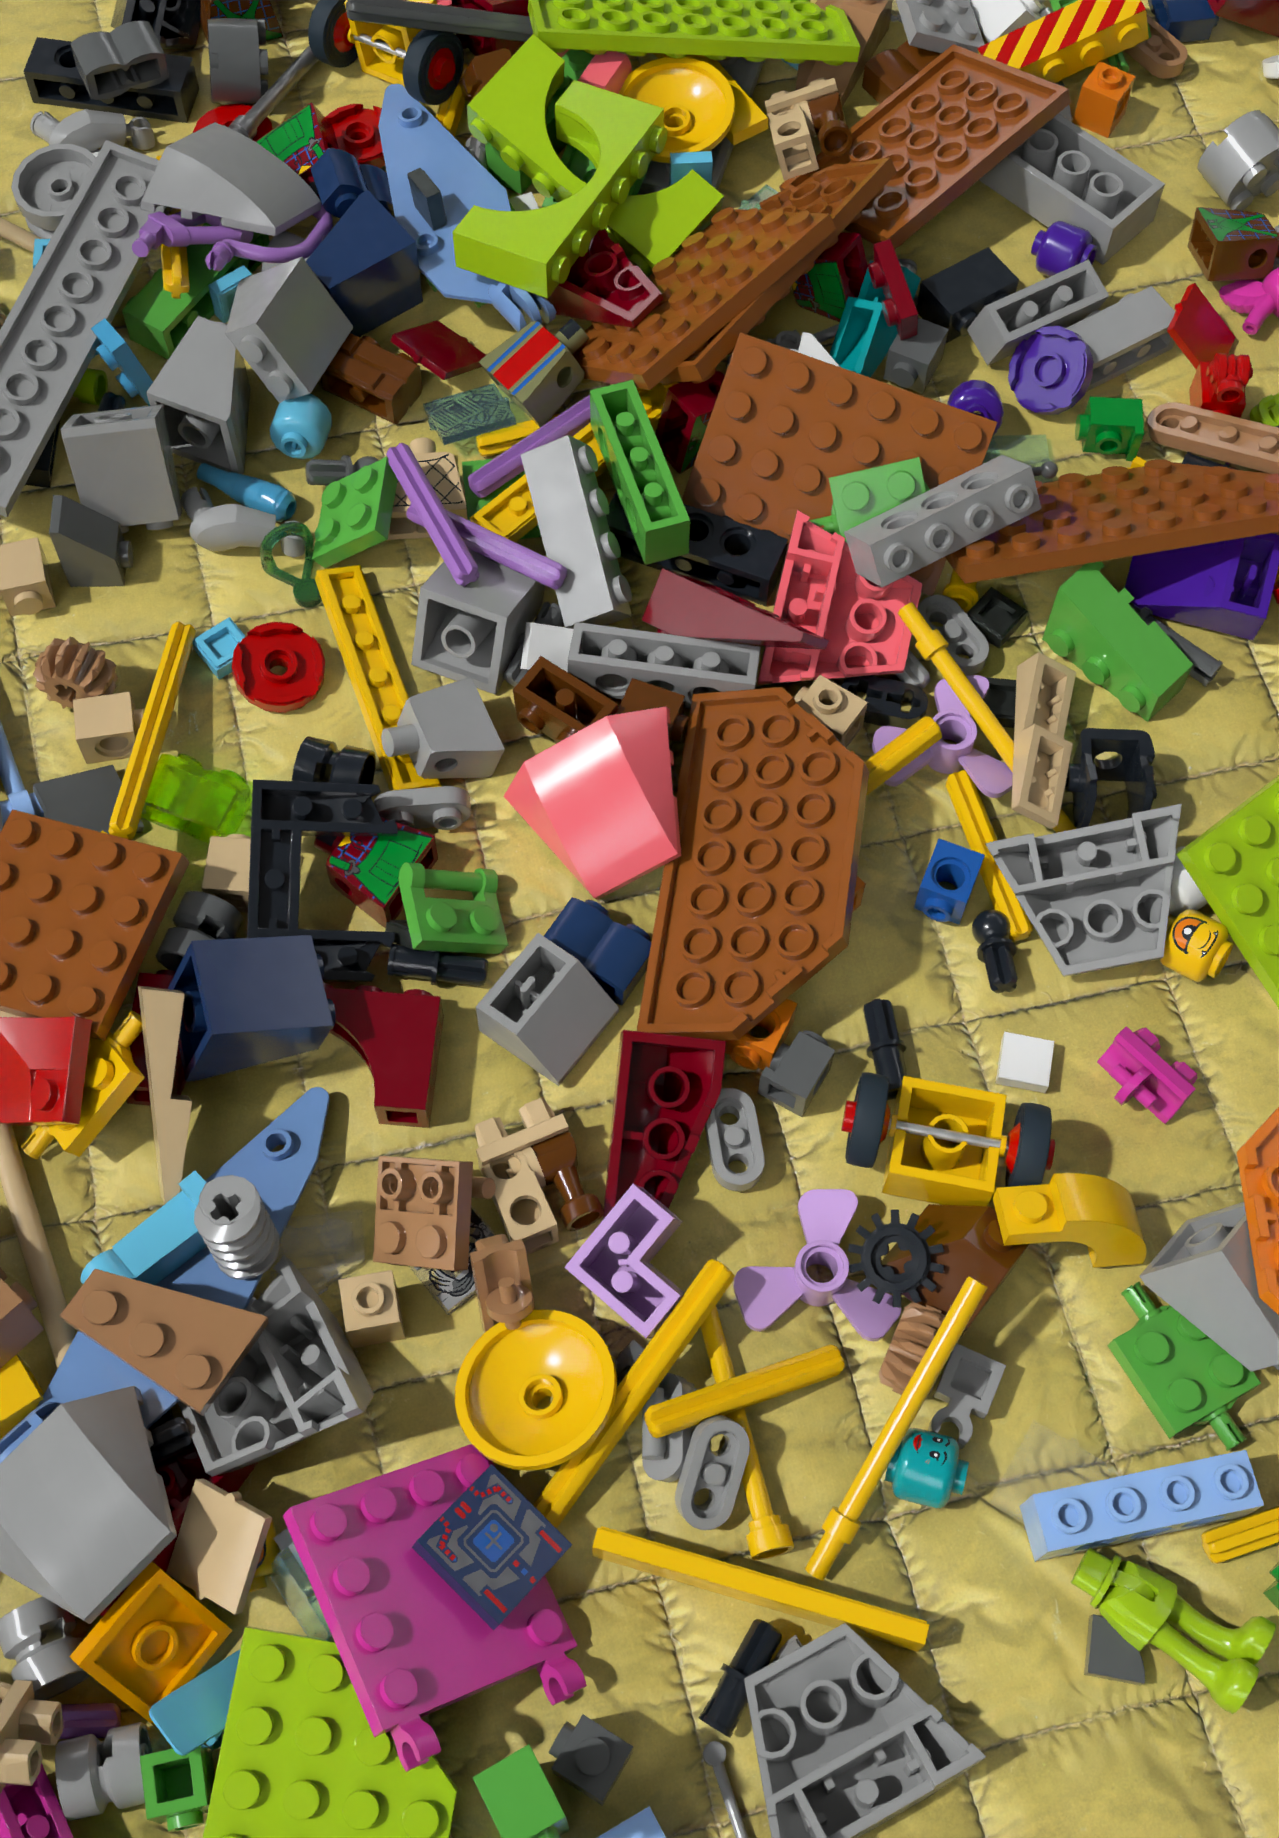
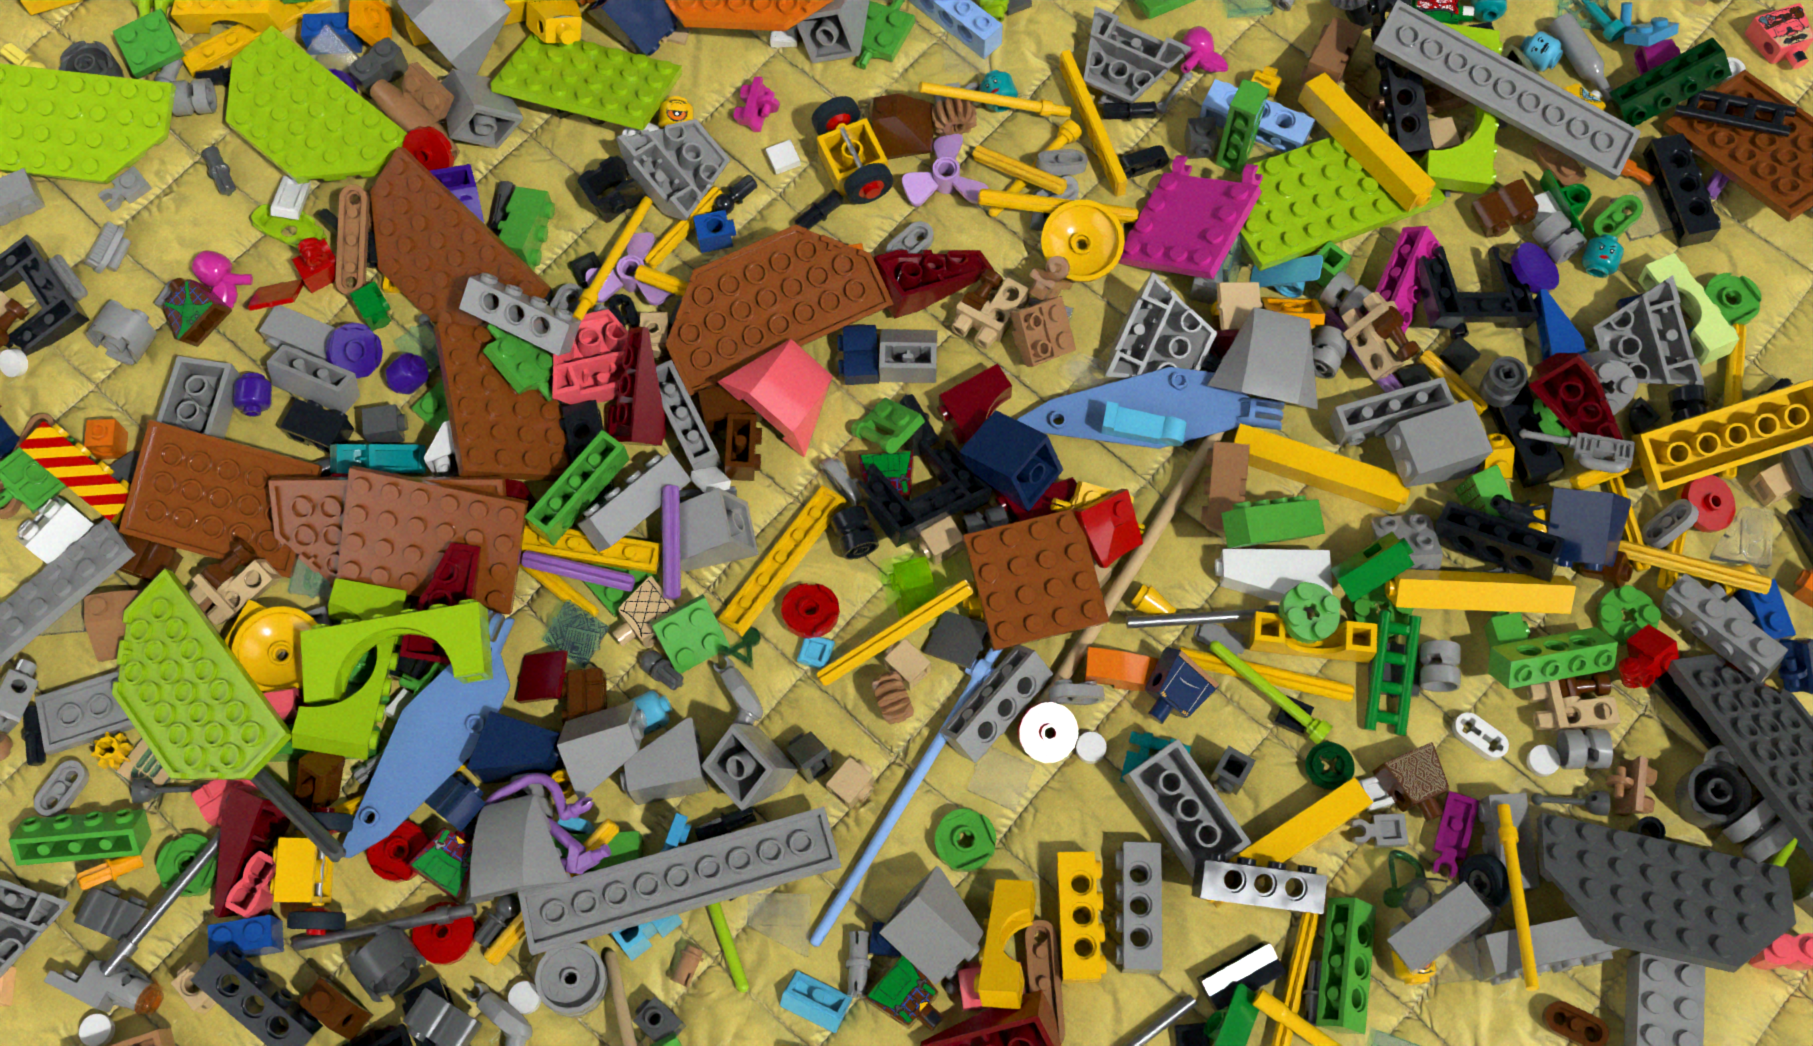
camera: 120 degrees left, 5 degrees up
medium nougat wedge [60,1269,269,1416] -> none
tan slope [138,986,192,1204] -> none
light grey piece [194,1175,280,1280] -> none
dark azure piece [197,463,297,522] -> none
tan brick [338,1270,405,1349] -> none
light grey torso [381,677,505,779] -> none
medium lavender axle [386,443,480,586] -> none
pearl dark grey tile [407,168,447,231] -> none
dark blue tile [412,1464,572,1630] -> none
olive torso [479,319,589,427] -> none
lavender brick [564,1184,684,1338] -> none
medium azure tile [669,151,713,186] -> none
dark grey brick [758,1030,835,1117] -> none
black gear [848,1209,945,1308] -> none
dark red plate [868,239,918,340] -> none
yellow arch [993,1173,1147,1268] -> none
tan slope [1011,652,1076,829] -> none
none -> black beam [1119,145,1169,179]

